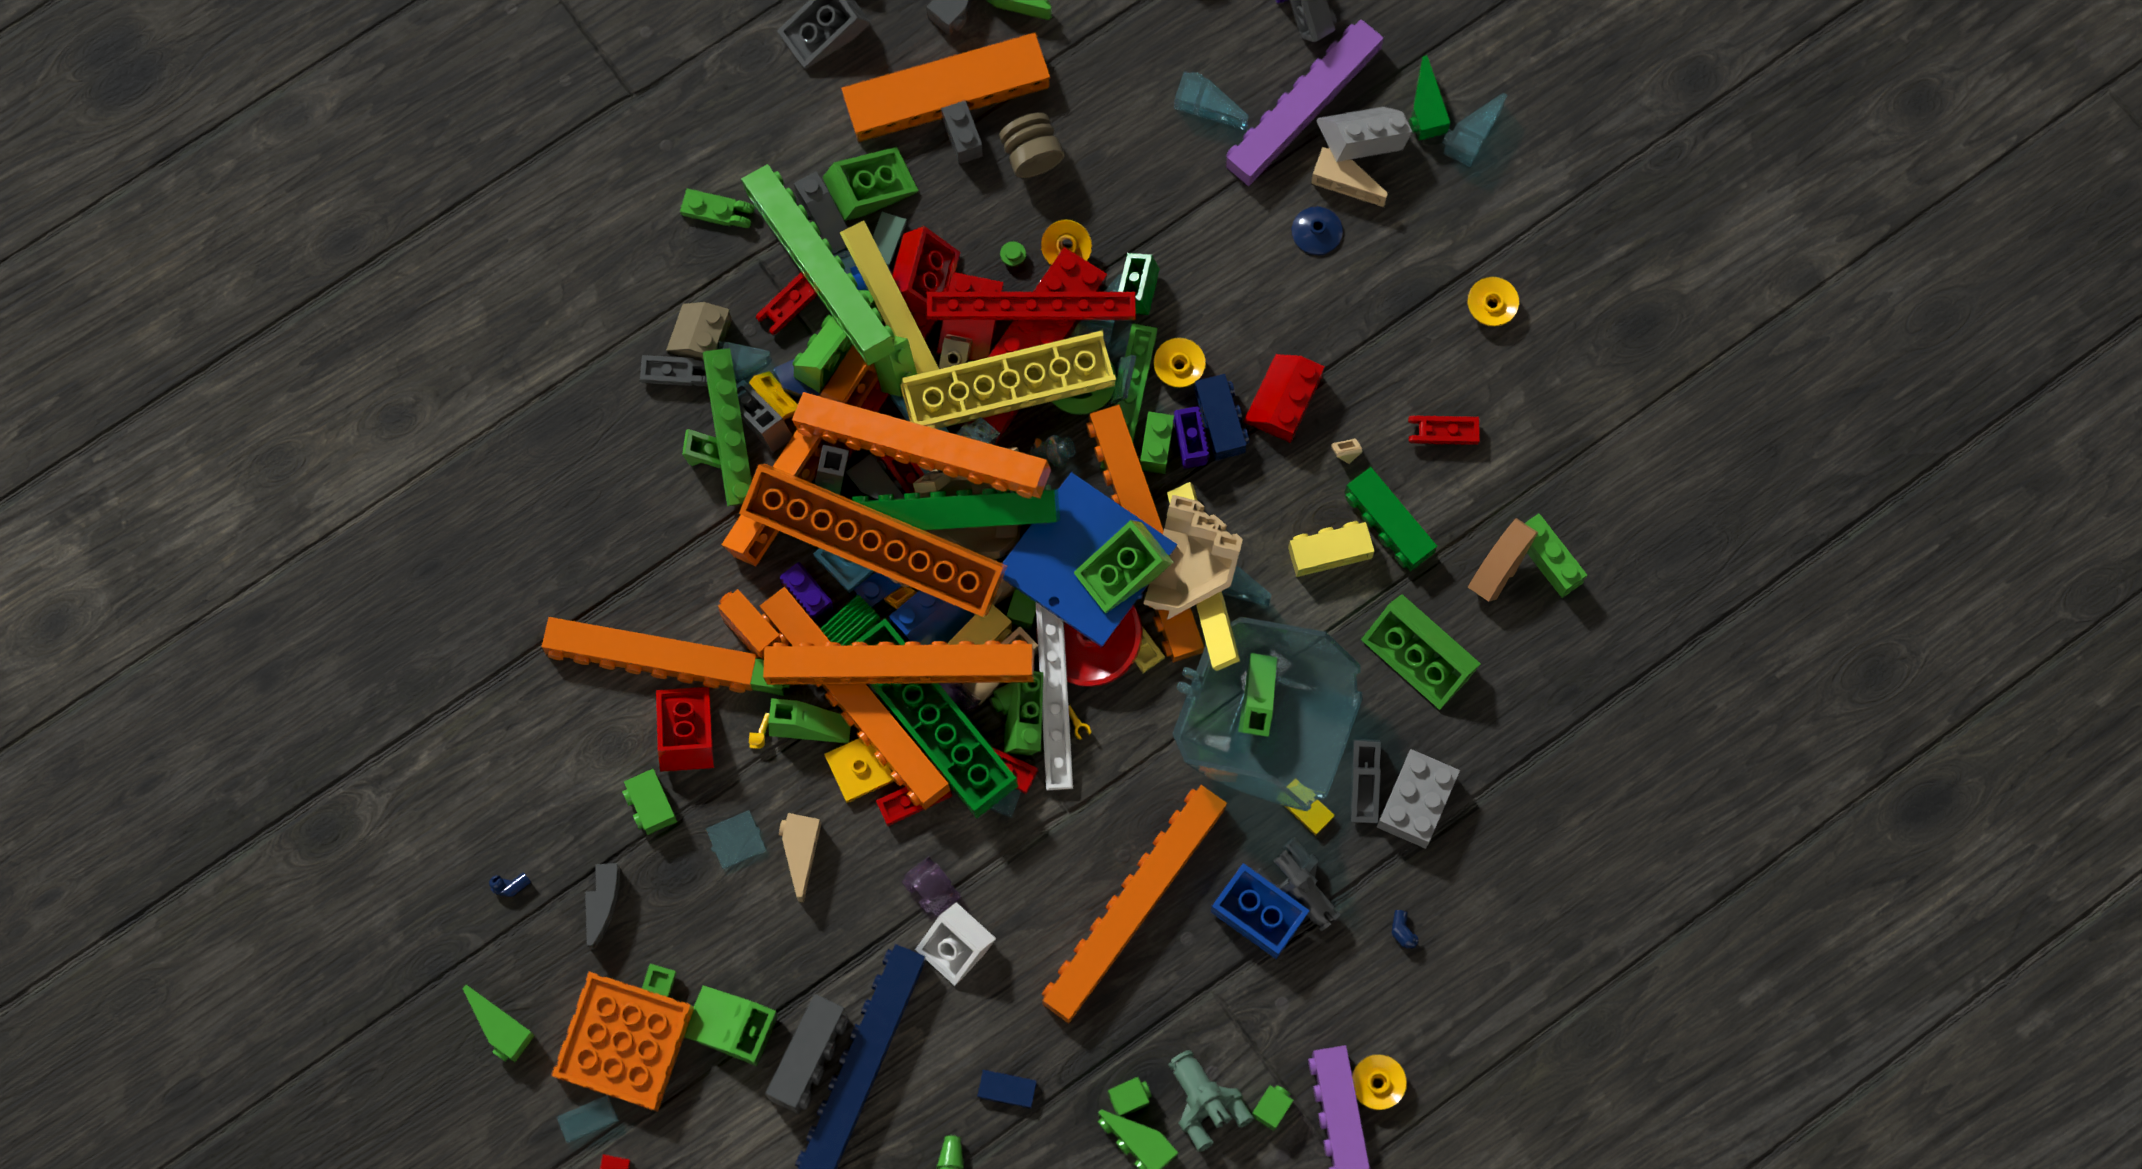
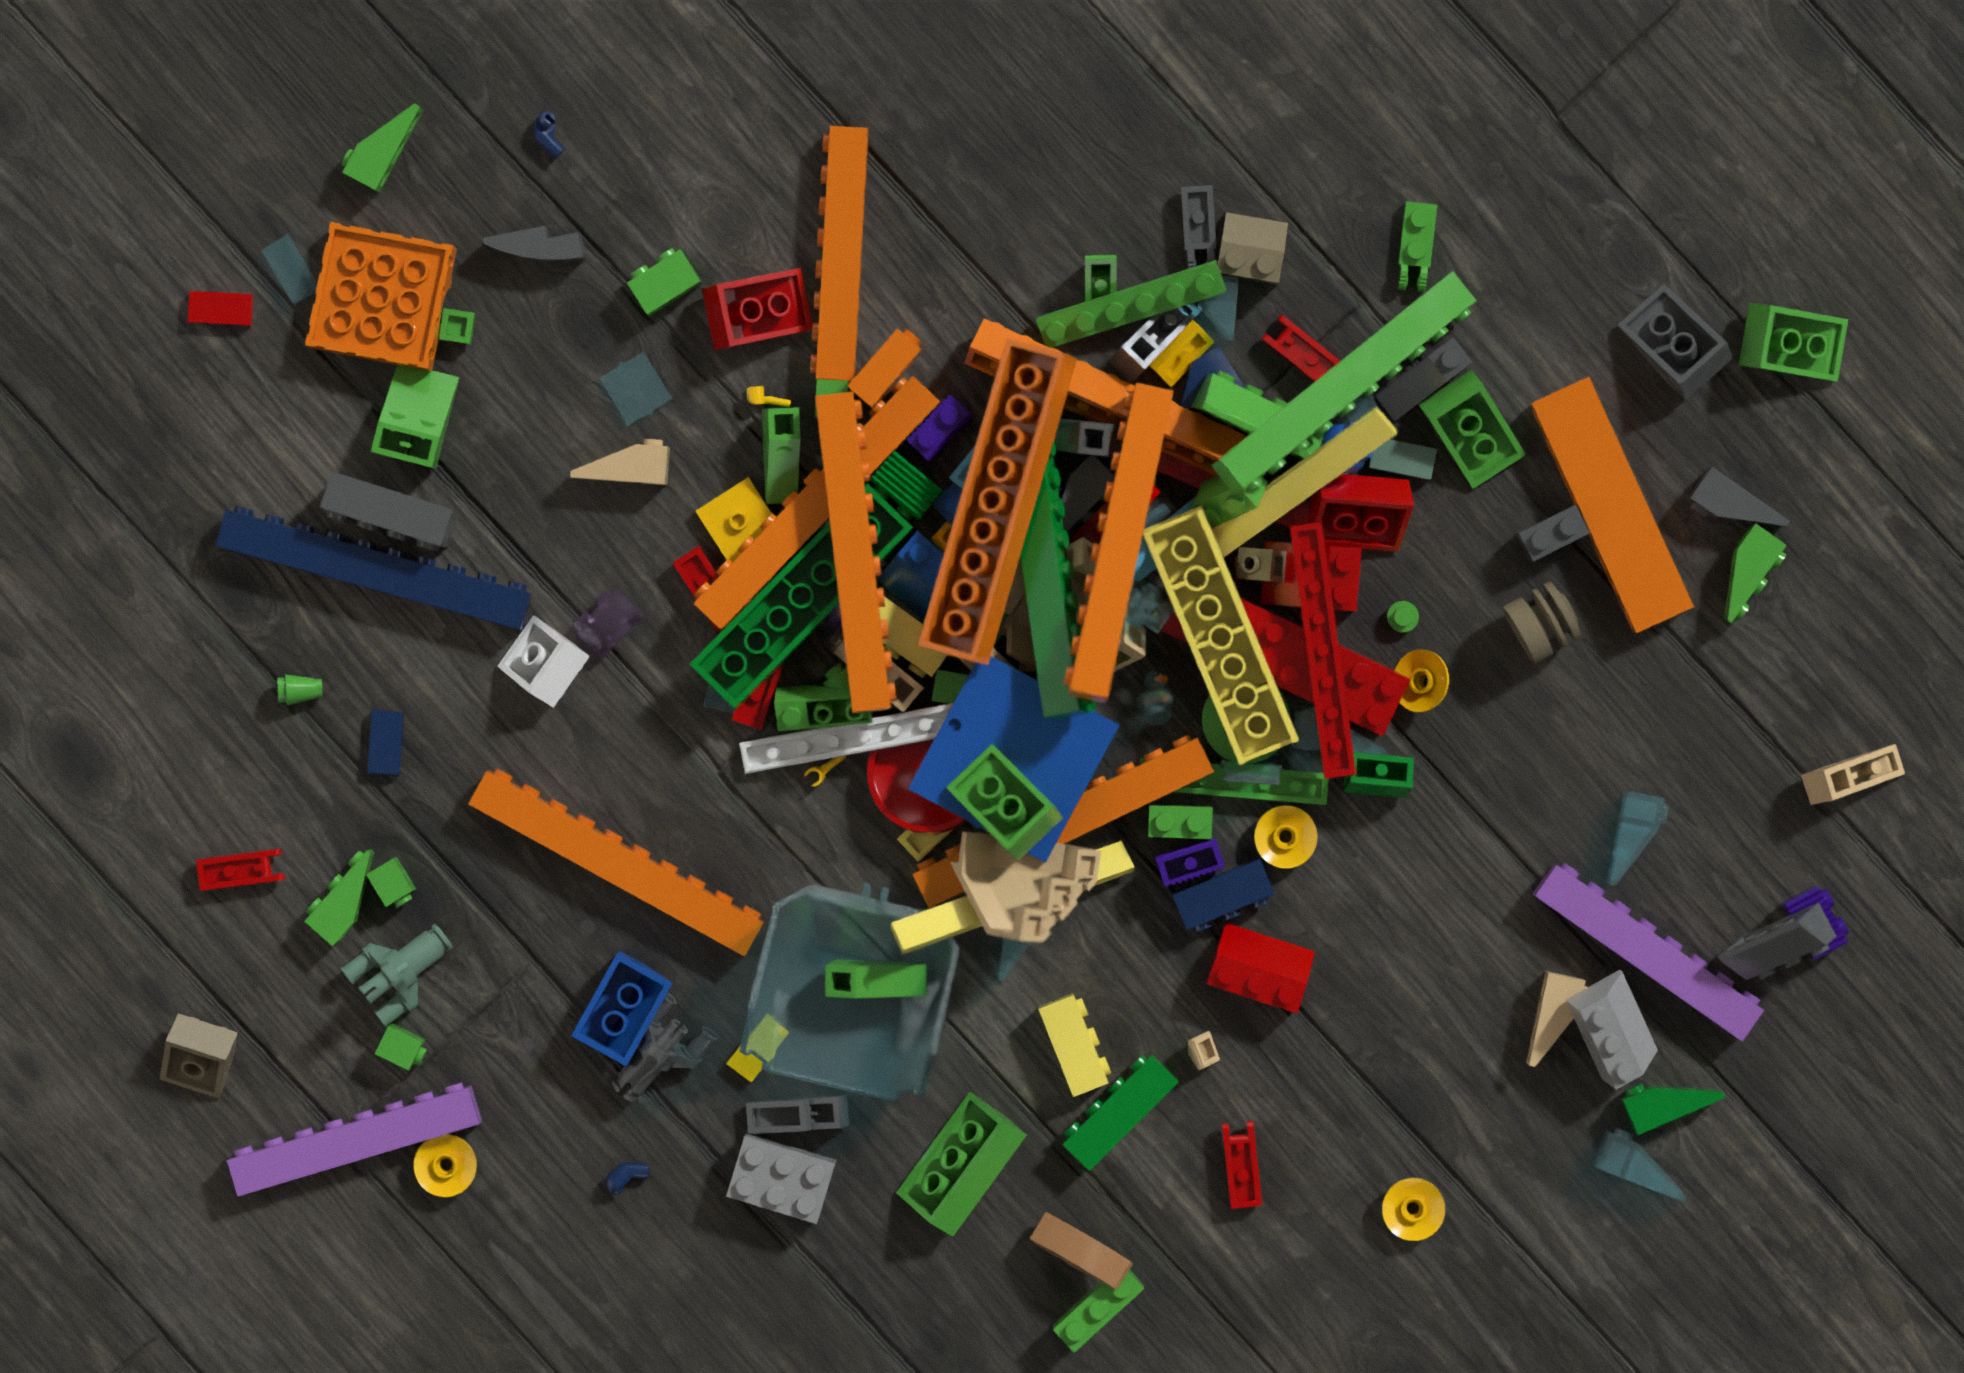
camera: 85 degrees right, 15 degrees up
dark blue dish [1292,207,1343,255] -> none

